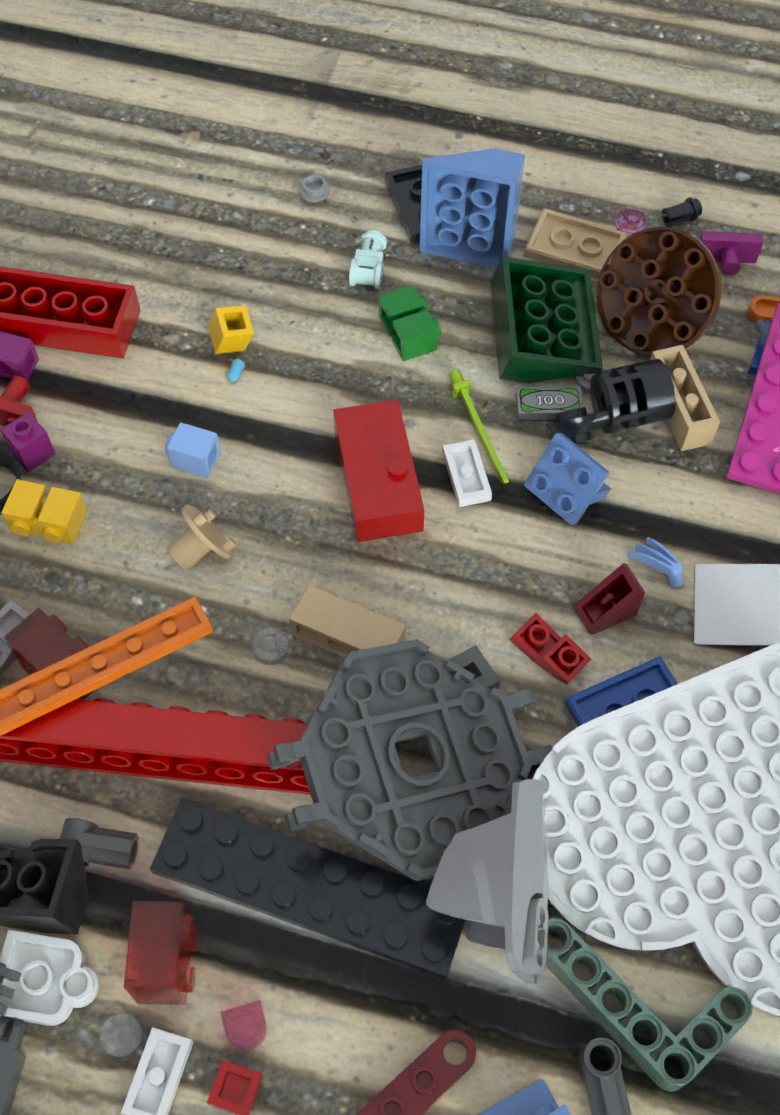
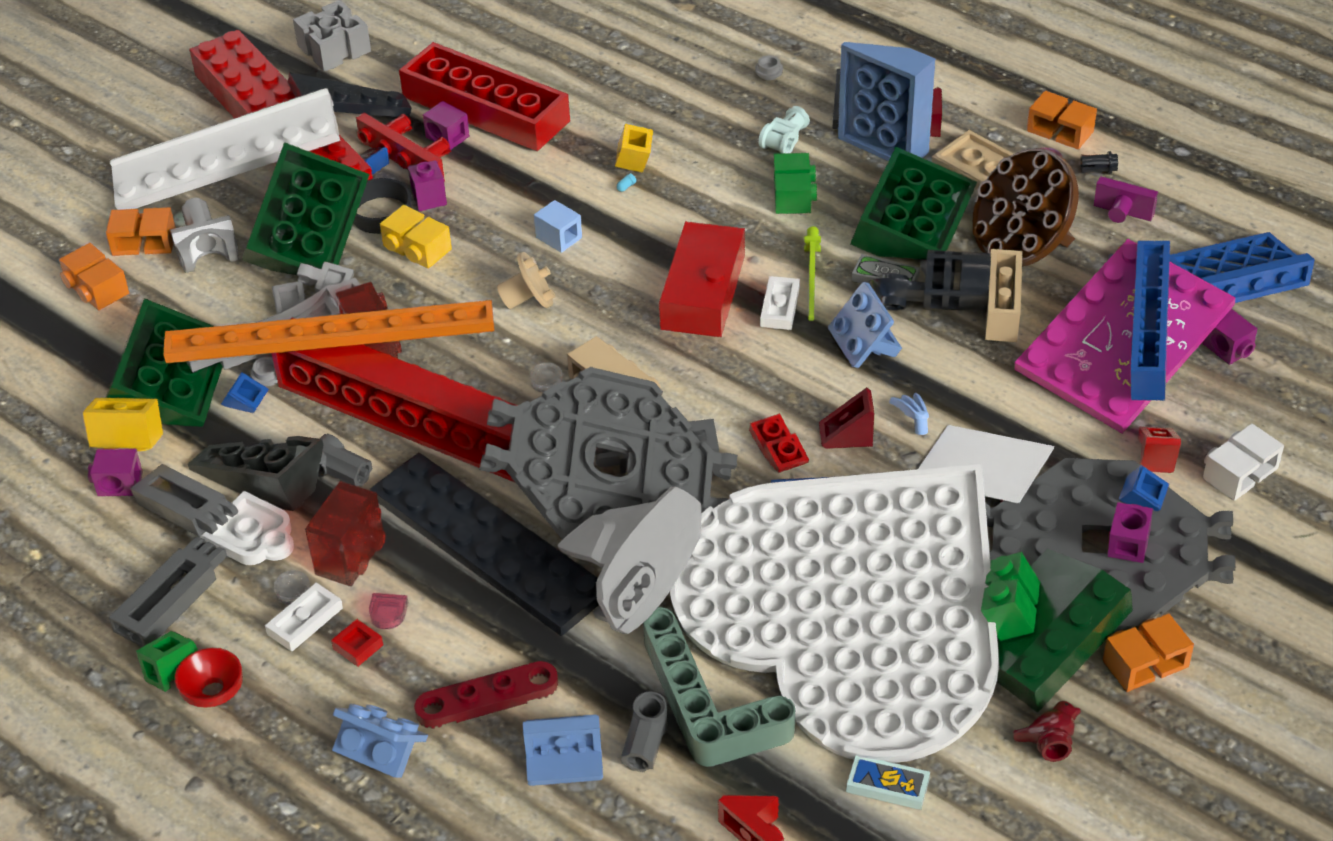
camera: 25 degrees right, 15 degrees down
none -> orange piece [1027,91,1097,150]

